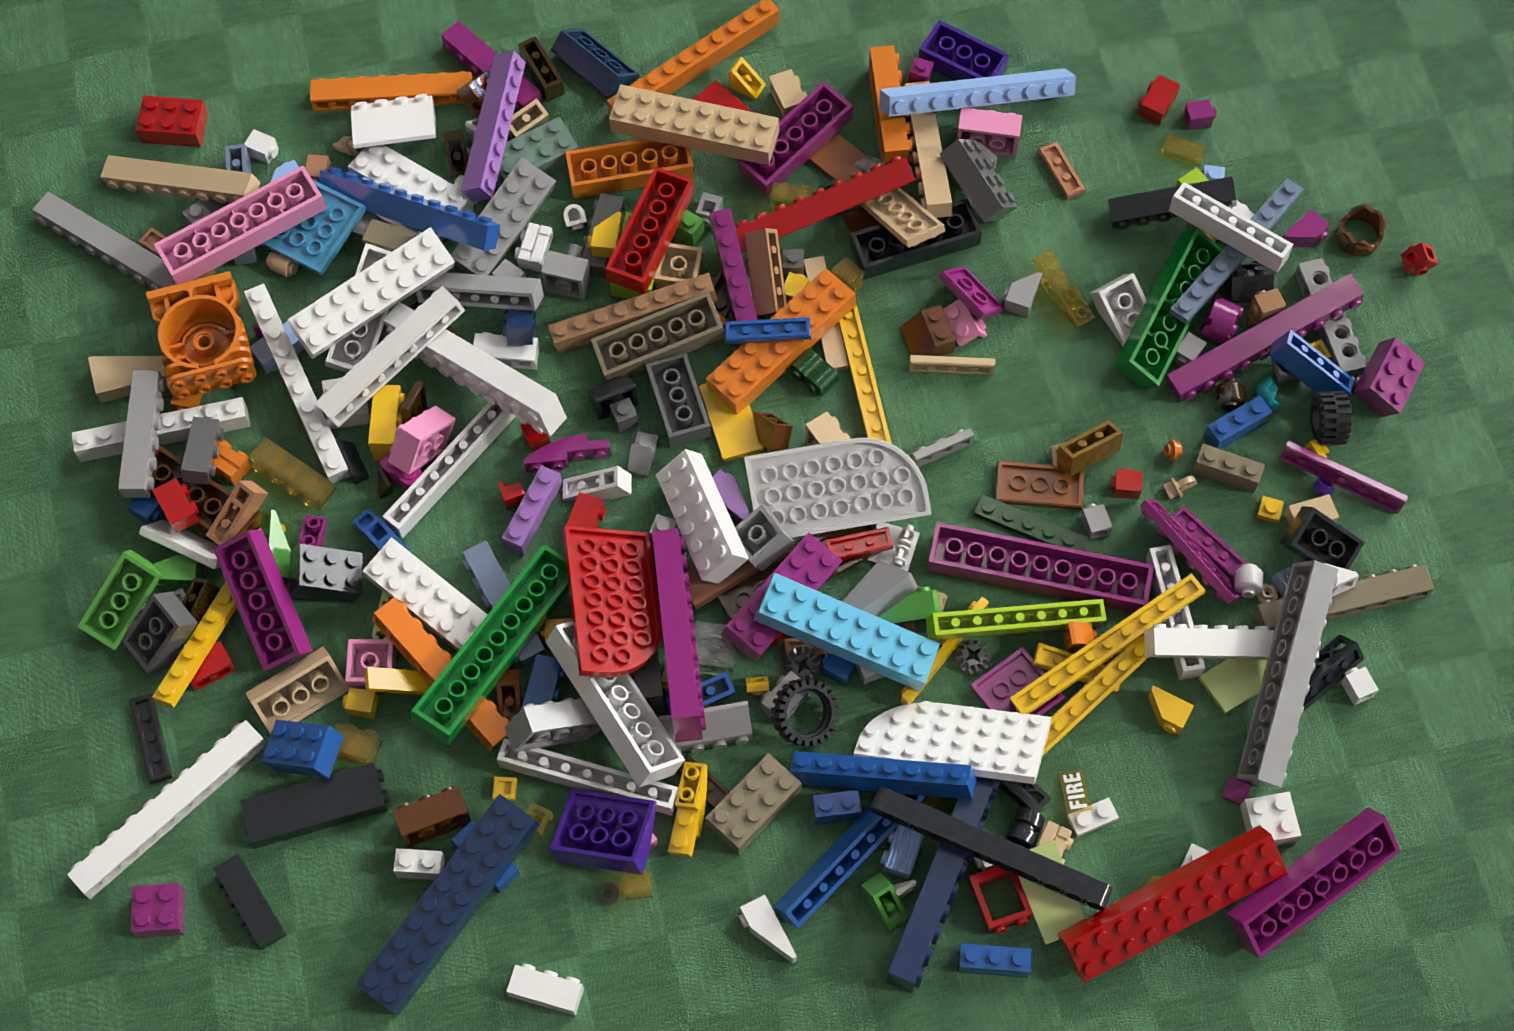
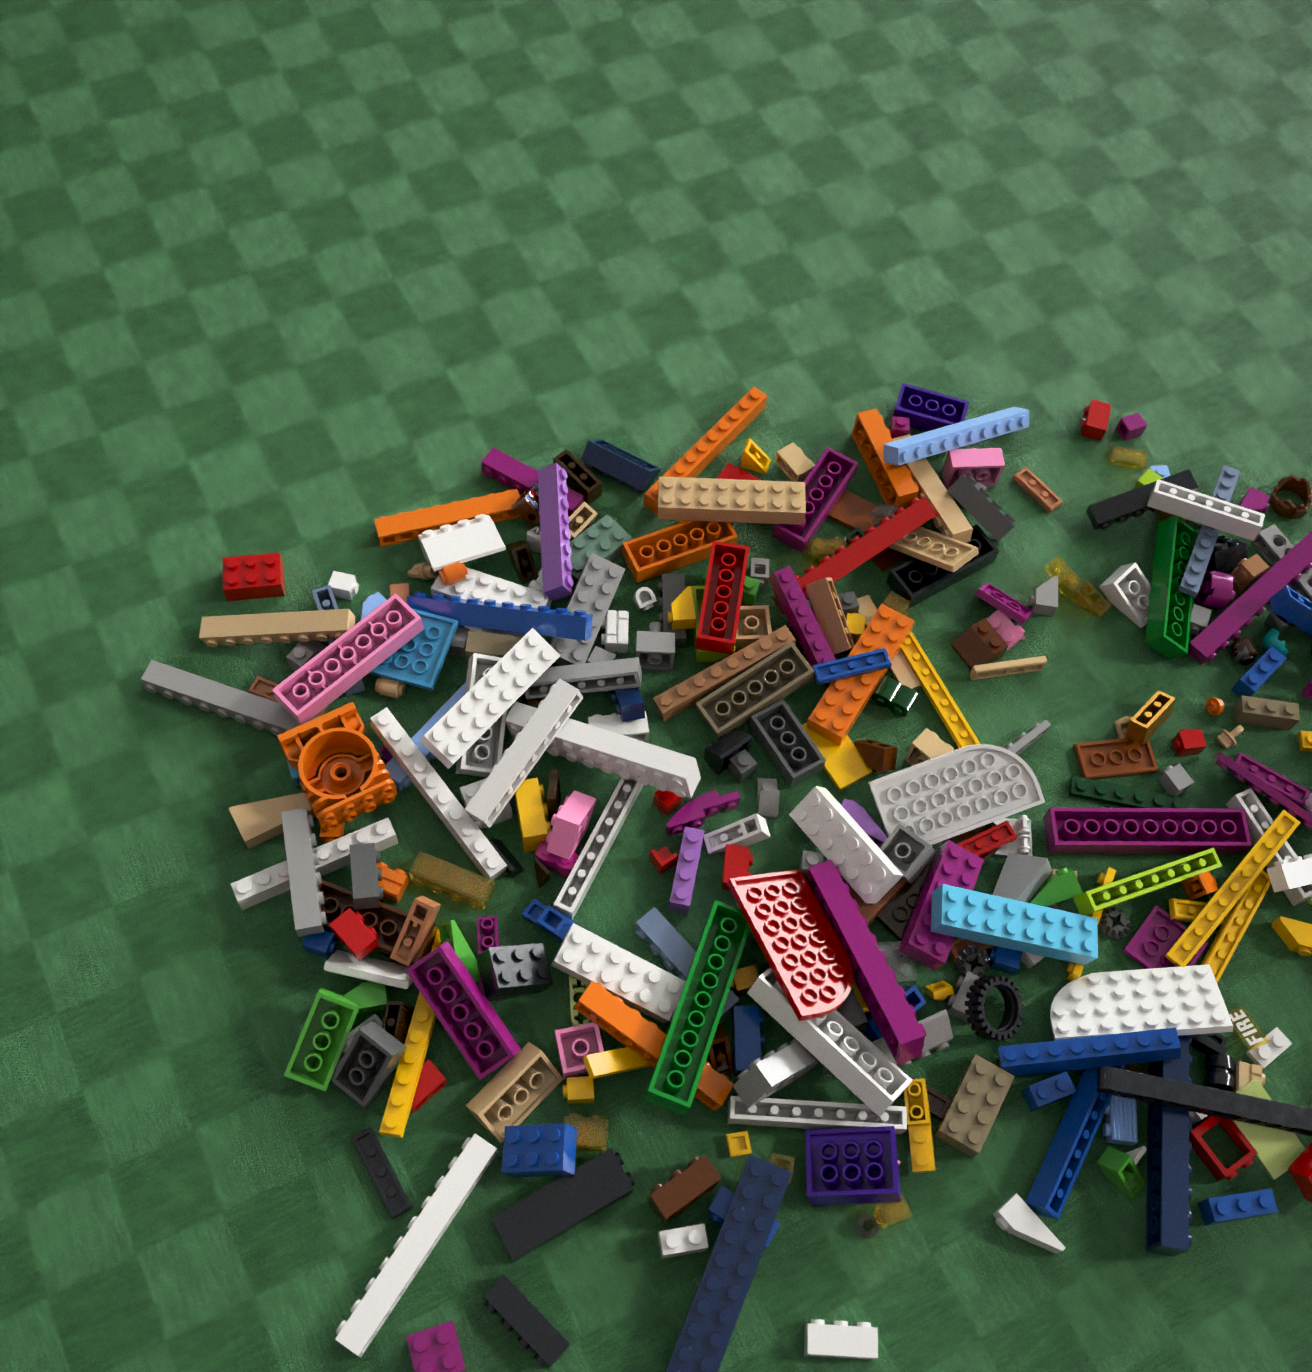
camera: 20 degrees left, 5 degrees down
none -> orange brick [438,561,468,585]

